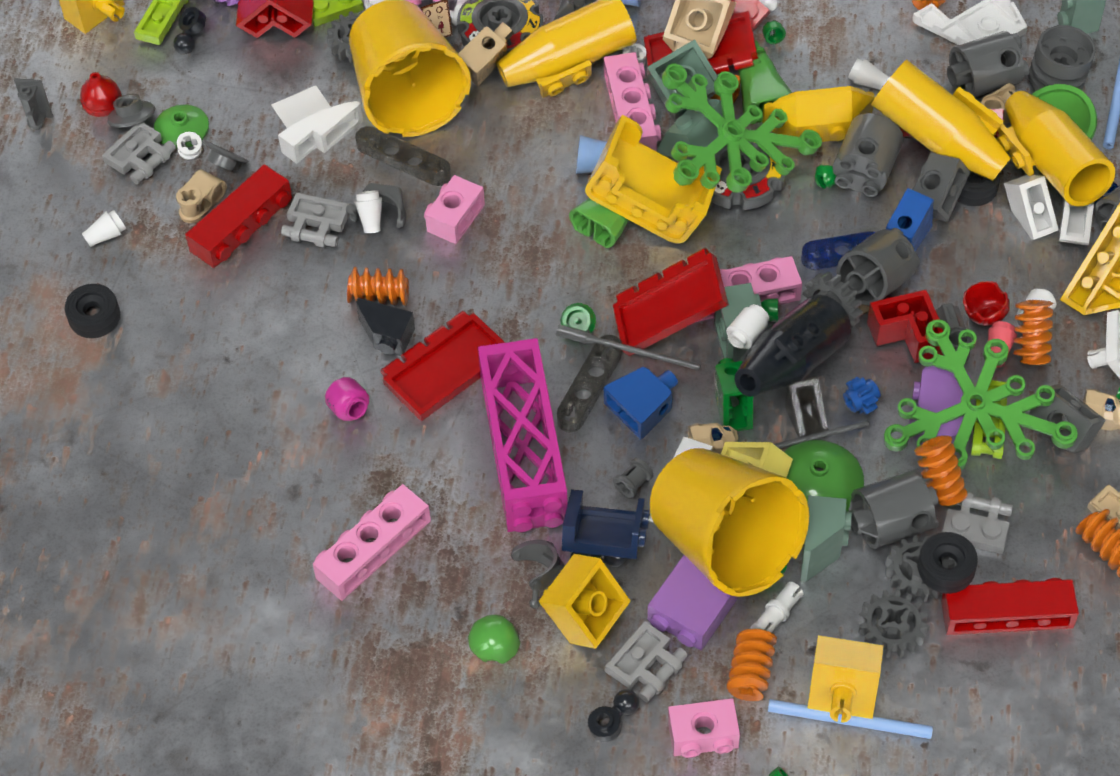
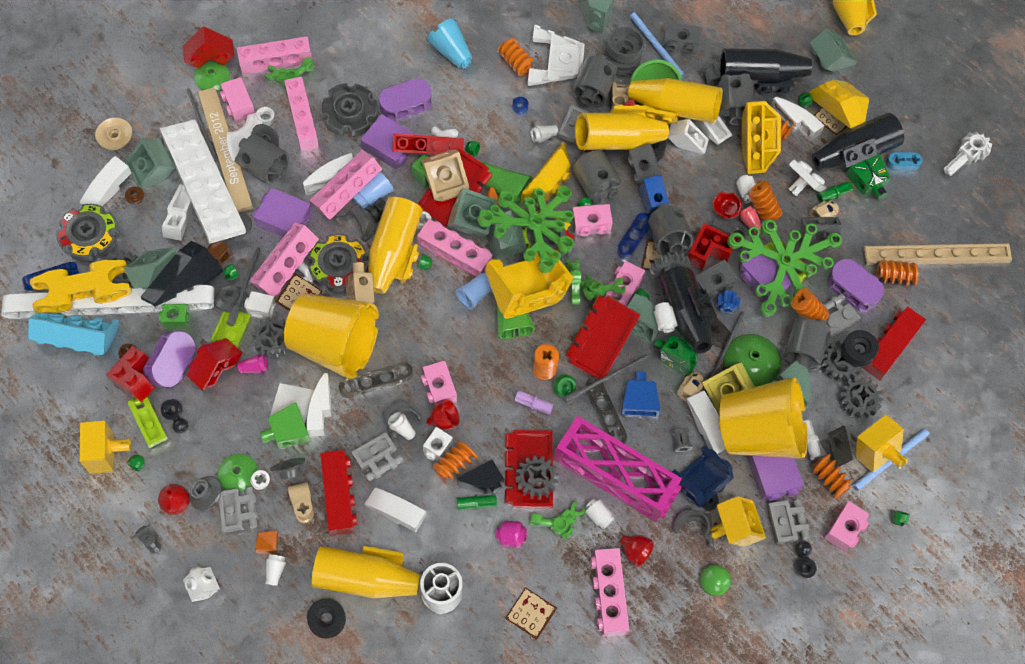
camera: 55 degrees left, 10 degrees up
none -> green hinge [126,454,145,472]
none -> white brick [183,566,220,602]
none -> dark pink cone [238,354,268,373]
none -> orange slope [255,531,279,554]
none -> bright green torso [260,403,311,448]
none -> yellow piece [312,546,421,598]
none -> white slope [364,488,426,533]
none -> green hinge [417,254,432,270]
none -> white cylinder [420,563,462,614]
none -> white brick [423,427,453,462]
none -> red helmet [427,399,460,430]
none -> green axle [457,494,497,511]
none -> tan sticker [505,587,557,640]
none -> clear blue bush [512,97,529,114]
none -> lavender axle [515,391,554,416]
none -> dark grey gear [515,456,559,500]
none -> bright green piece [529,501,586,539]
none -> orange piece [533,344,559,381]
none -> bright green piece [566,258,581,305]
none -> bright pink brick [572,204,613,236]
none -> bright green piece [579,274,626,301]
none -> white brick [585,499,615,530]
none -> red helmet [620,535,654,567]
none -> dark grey brick [695,259,738,300]
none -> clear smoke slope [820,426,853,467]
none -> medium lavender brick [828,259,884,311]

